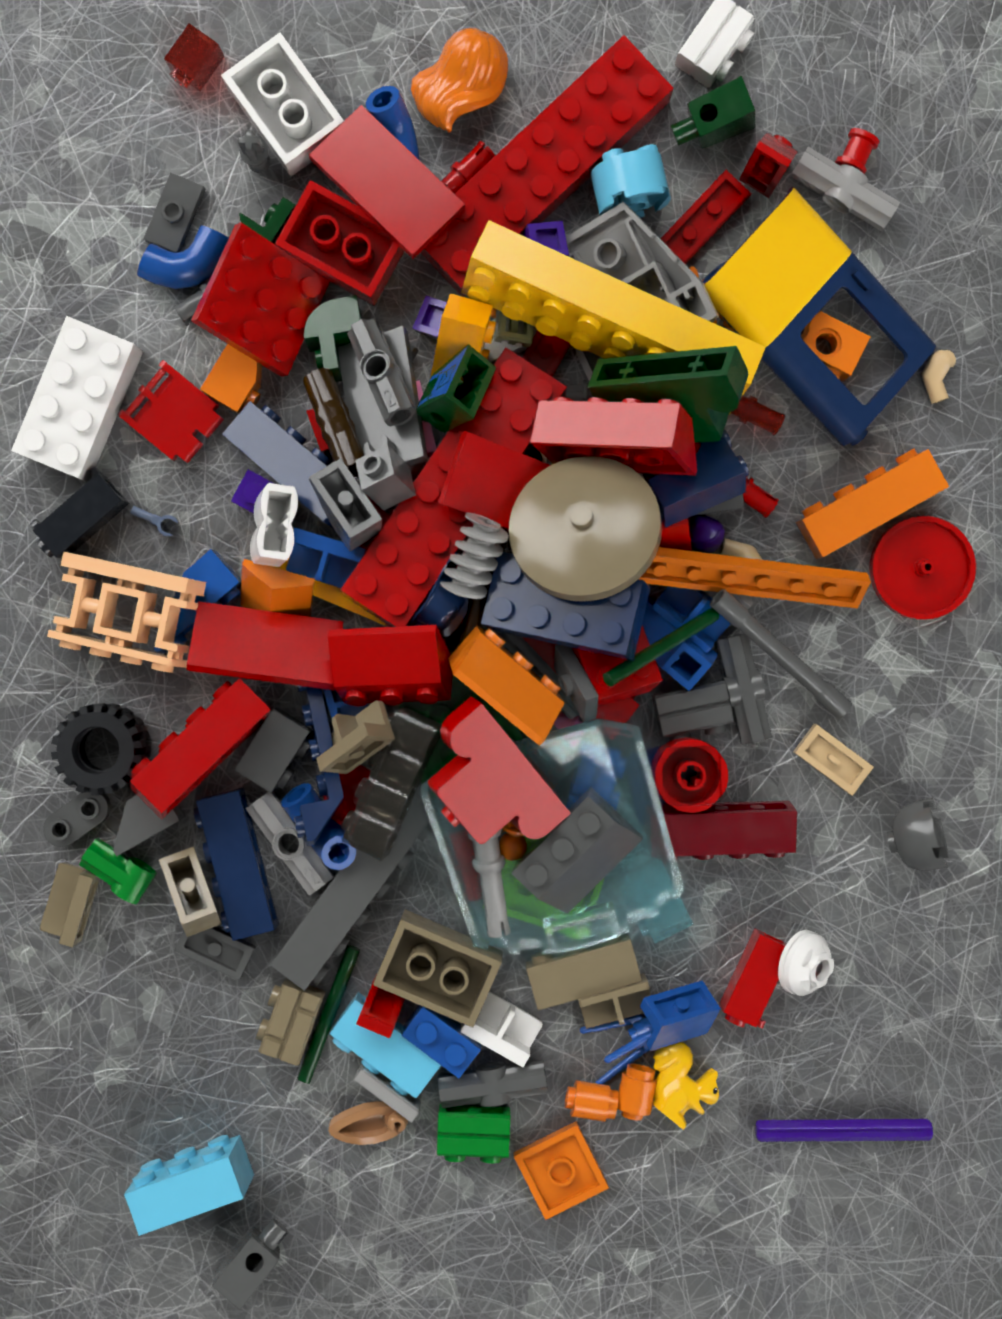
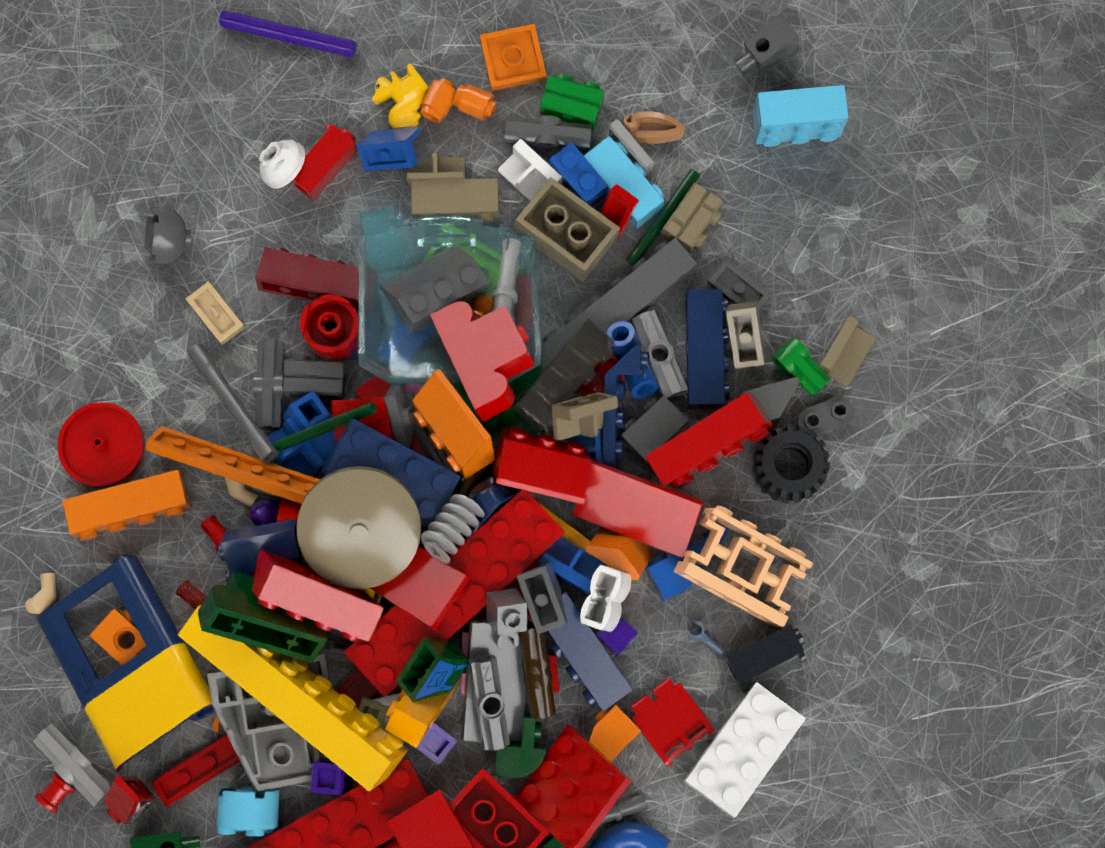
camera: 165 degrees left, 10 degrees down
blue plant [580,1014,654,1084] -> none

